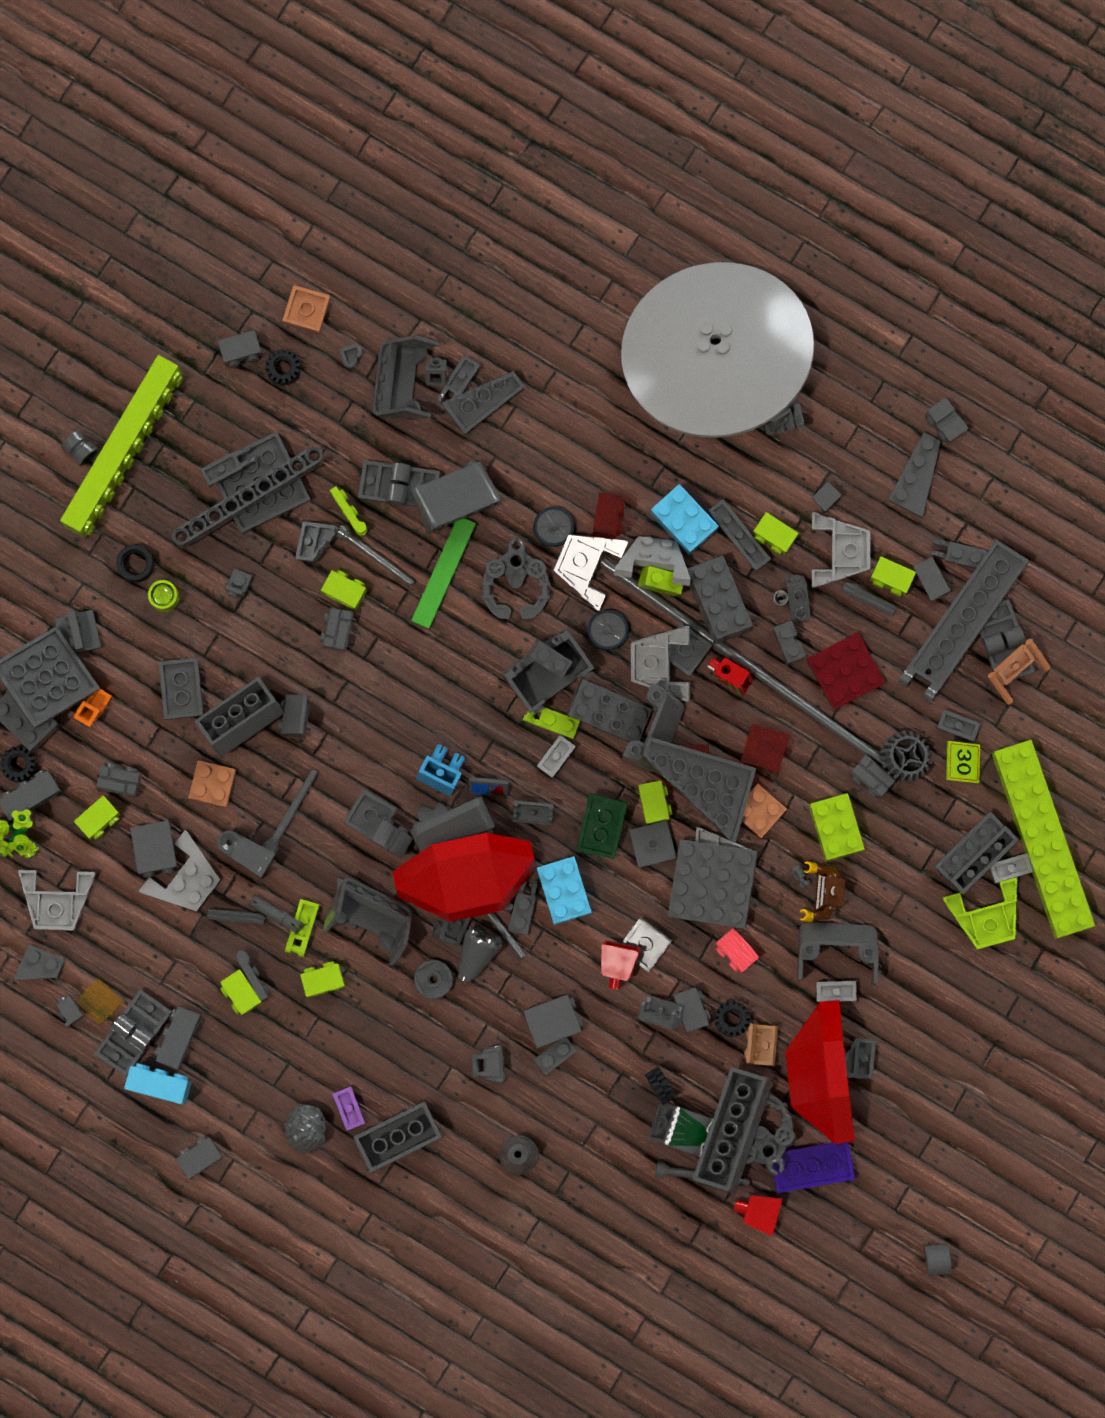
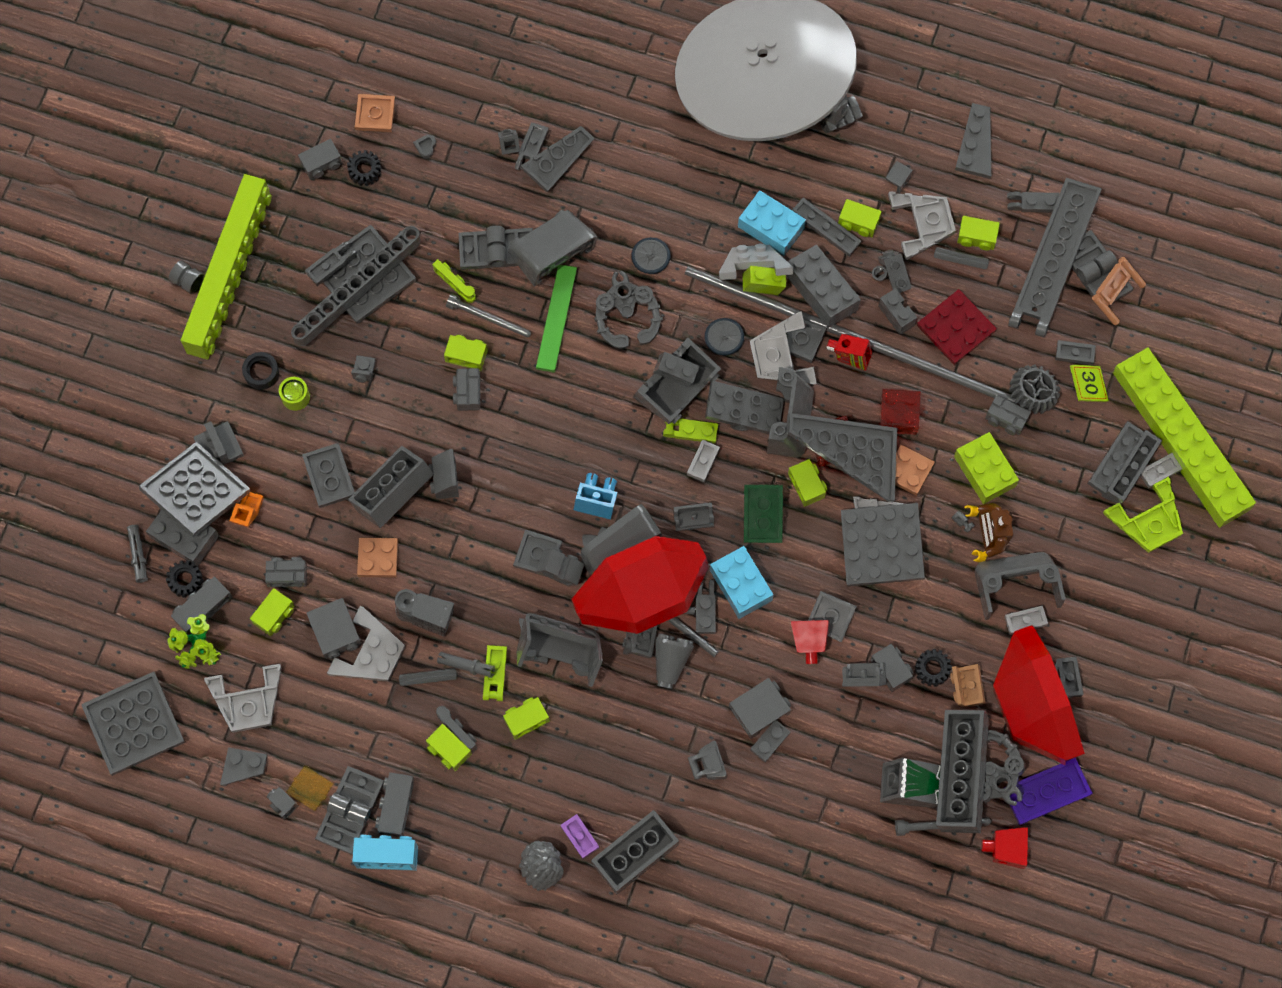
camera: 15 degrees left, 10 degrees down
dark grey brick [176,1136,224,1179] -> none
dark grey piece [262,770,317,854] -> none
dark grey wing [295,521,339,563] -> none
dark grey windscreen [372,335,439,420] -> none
dark grey plate [414,960,453,999] -> none
slope [469,777,509,797] -> none
dark grey cone [499,1135,538,1175] -> none
wing [554,534,630,611] -> none
clear red brick [593,492,625,539] -> none
dark grey plate [629,821,676,868] -> none
black tyre [645,1067,676,1105] -> none
coral brick [715,928,759,973] -> none
dark grey hinge [914,557,952,601] -> none
dark grey piece [924,1244,951,1276] -> none
dark grey brick [925,398,969,445] -> none

